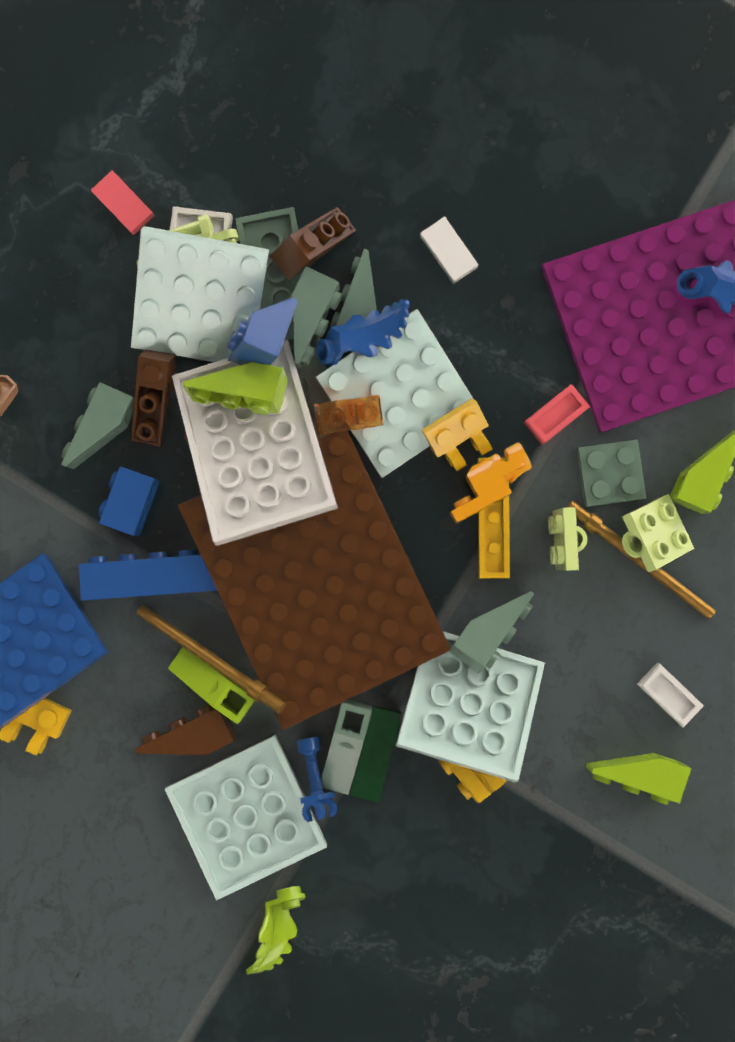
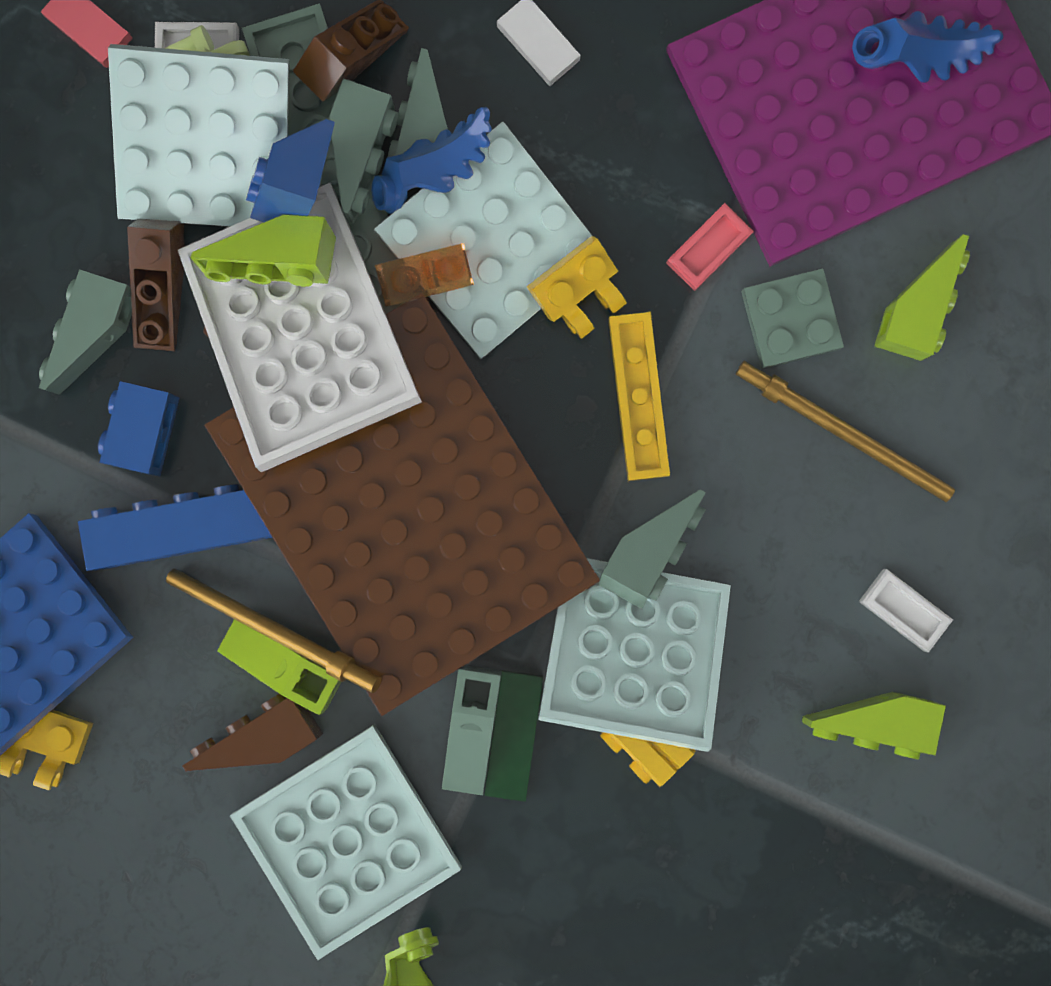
camera: 10 degrees left, 0 degrees up
blue bar [296,737,337,822] -> none
light orange plate [450,442,532,524] -> none
yellowish green plate [548,507,588,571] -> none
yellowish green plate [622,494,694,572] -> none

